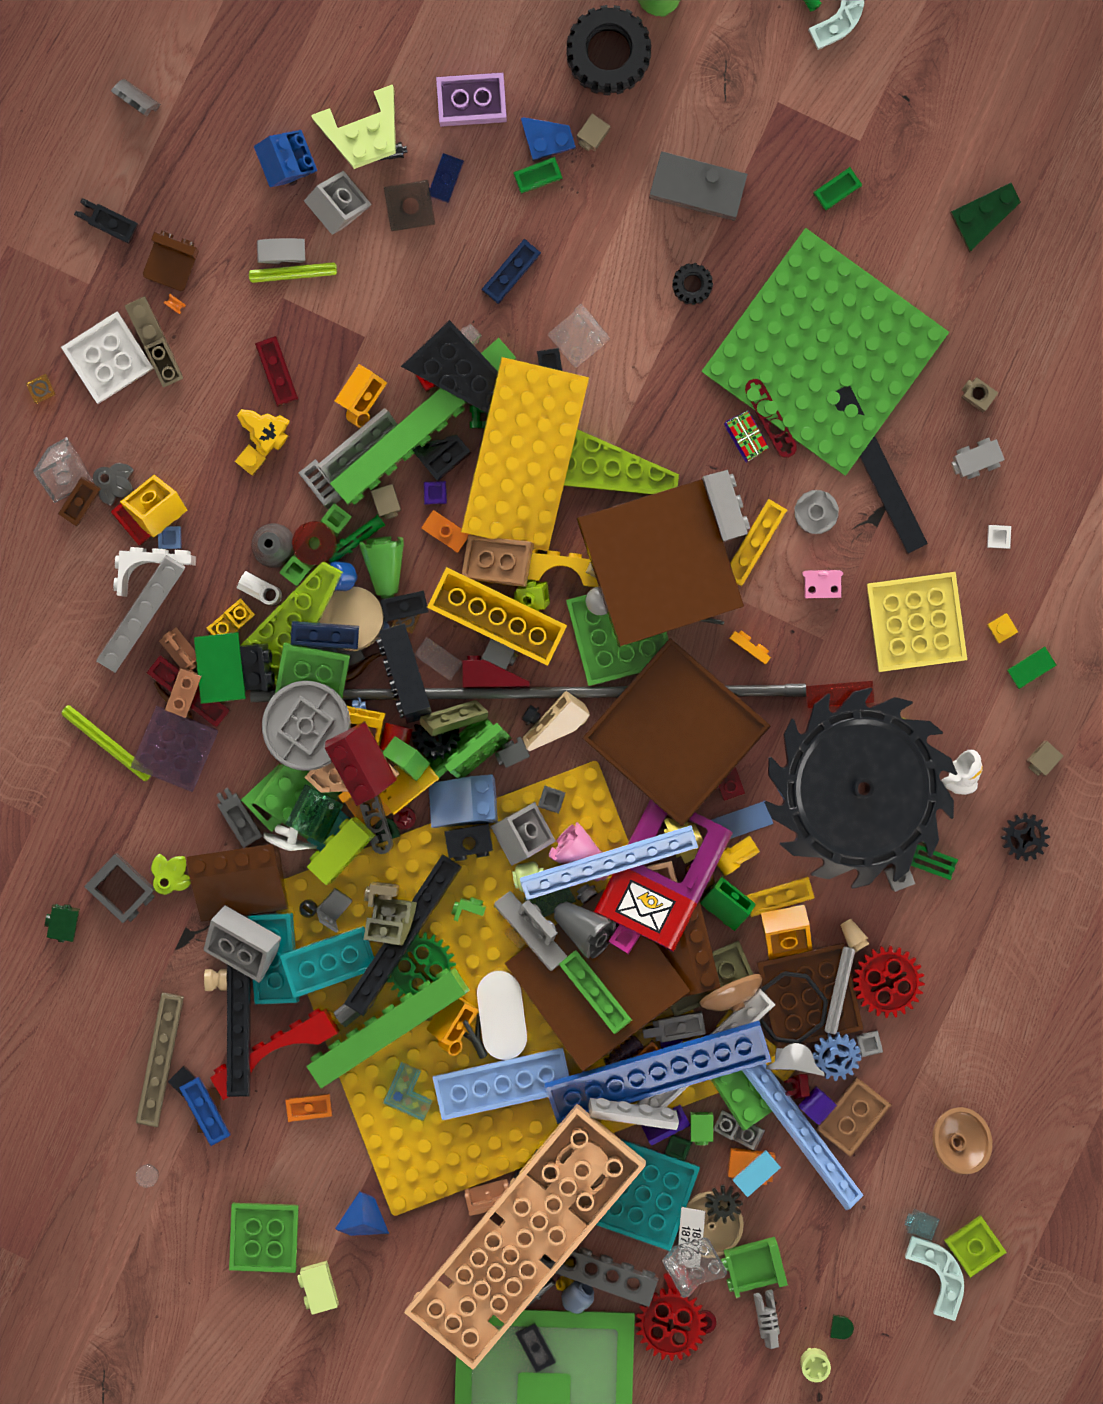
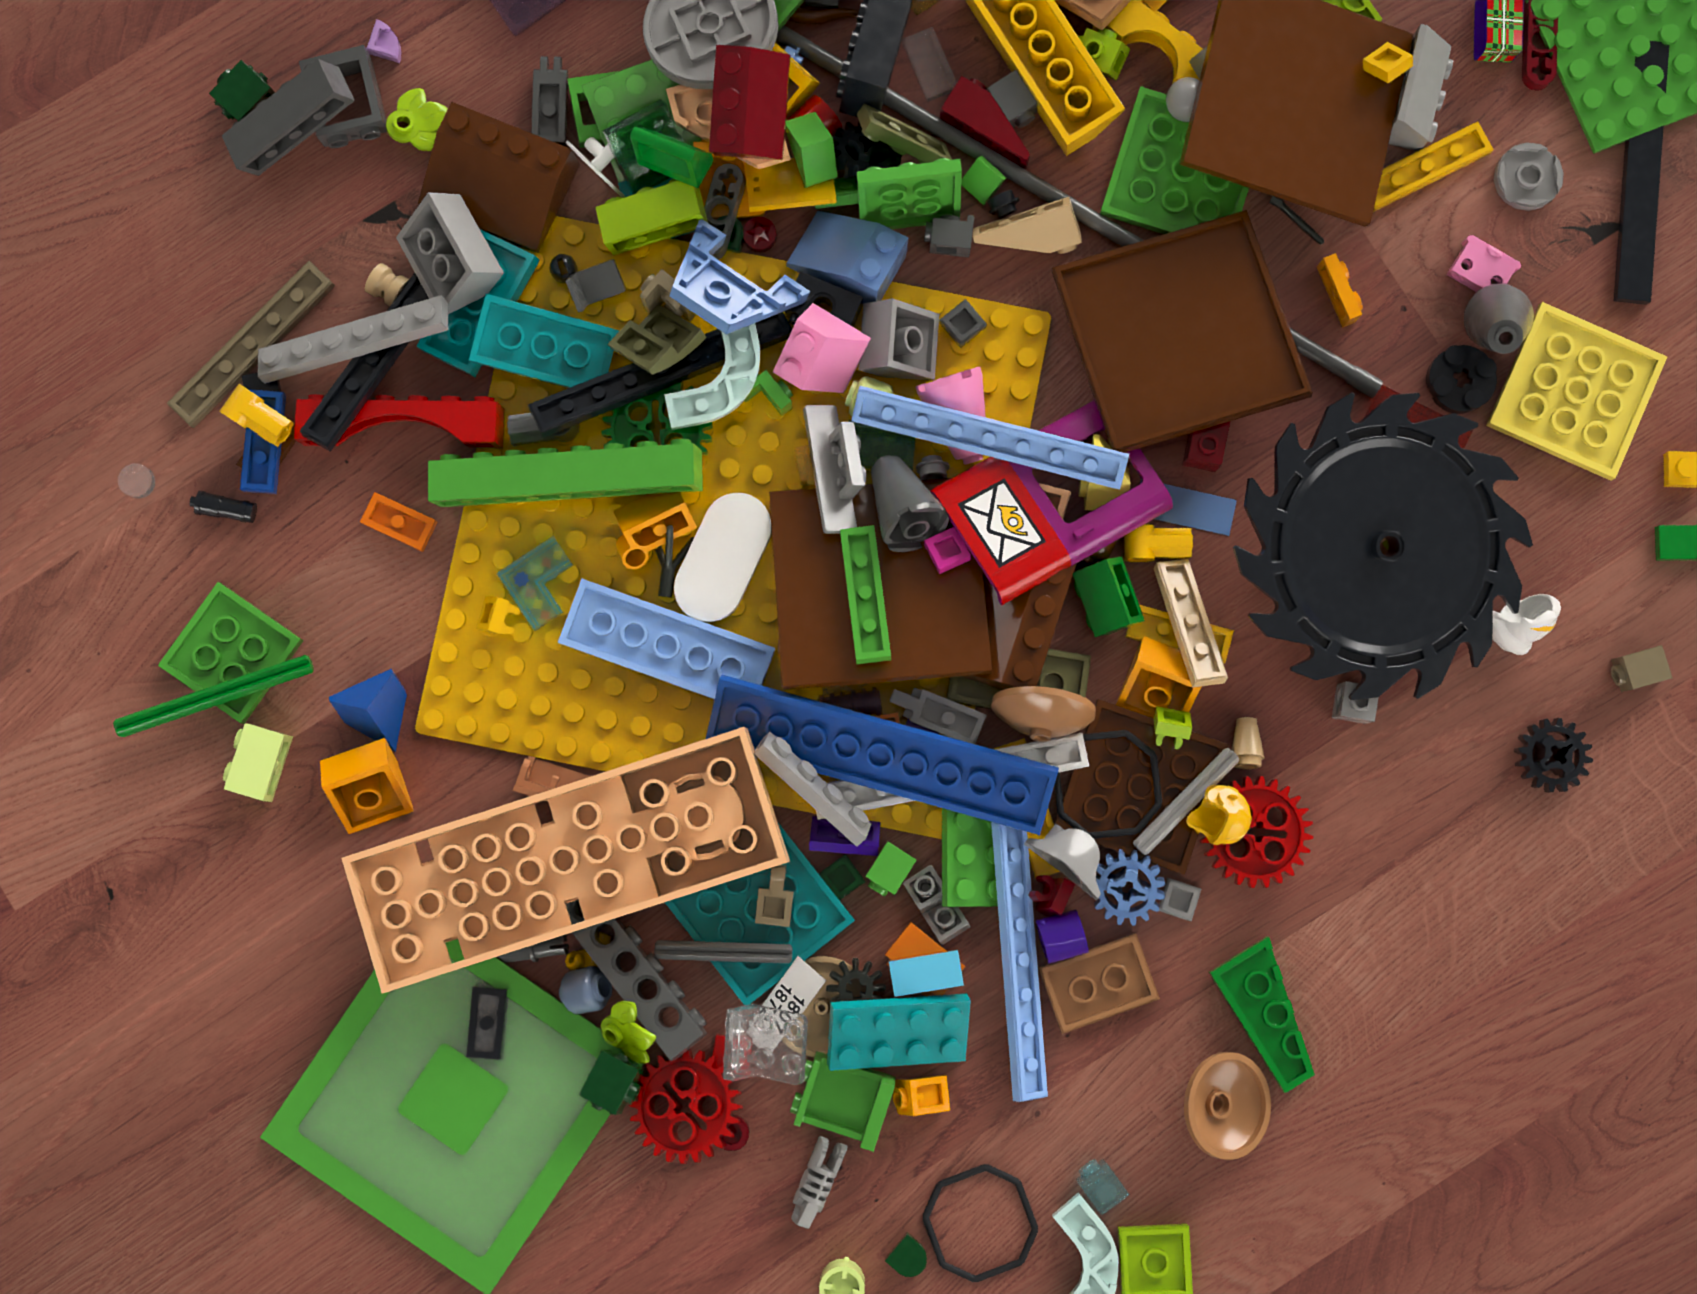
camera: 35 degrees right, 5 degrees down
green tile [911,845,958,880] -> none
none -> green axle [113,655,314,737]
none -> black piece [189,491,257,523]
none -> yellow piece [219,384,294,447]
none -> dark grey brick [222,59,355,176]
none -> light grey plate [258,295,448,384]
none -> light orange slope [320,738,414,834]
none -> lavender tile [366,19,401,63]
none -> yellow tile [476,596,520,634]
none -> dark green head [579,1050,644,1115]
none -> lime plate [601,1001,656,1063]
none -> green tile [630,127,714,188]
none -> dark grey axle [654,940,793,963]
none -> light aqua plate [664,323,760,430]
none -> medium blue wing [669,219,810,334]
none -> dark tan plate [755,865,794,927]
none -> bright pink slope [773,303,871,393]
none -> teal plate [827,993,971,1071]
none -> light orange bracket [893,1075,950,1116]
none -> black piece [923,1164,1038,1282]
none -> bright green tile [961,156,1007,205]
none -> tan tile [1153,559,1228,688]
none -> lime tile [1153,706,1192,749]
none -> yellow cap [1186,785,1252,845]
none -> green wing [1208,936,1315,1093]
none -> yellow plate [1363,42,1413,83]
none -> black plate [1426,345,1497,414]
none -> dark grey cone [1464,283,1534,354]

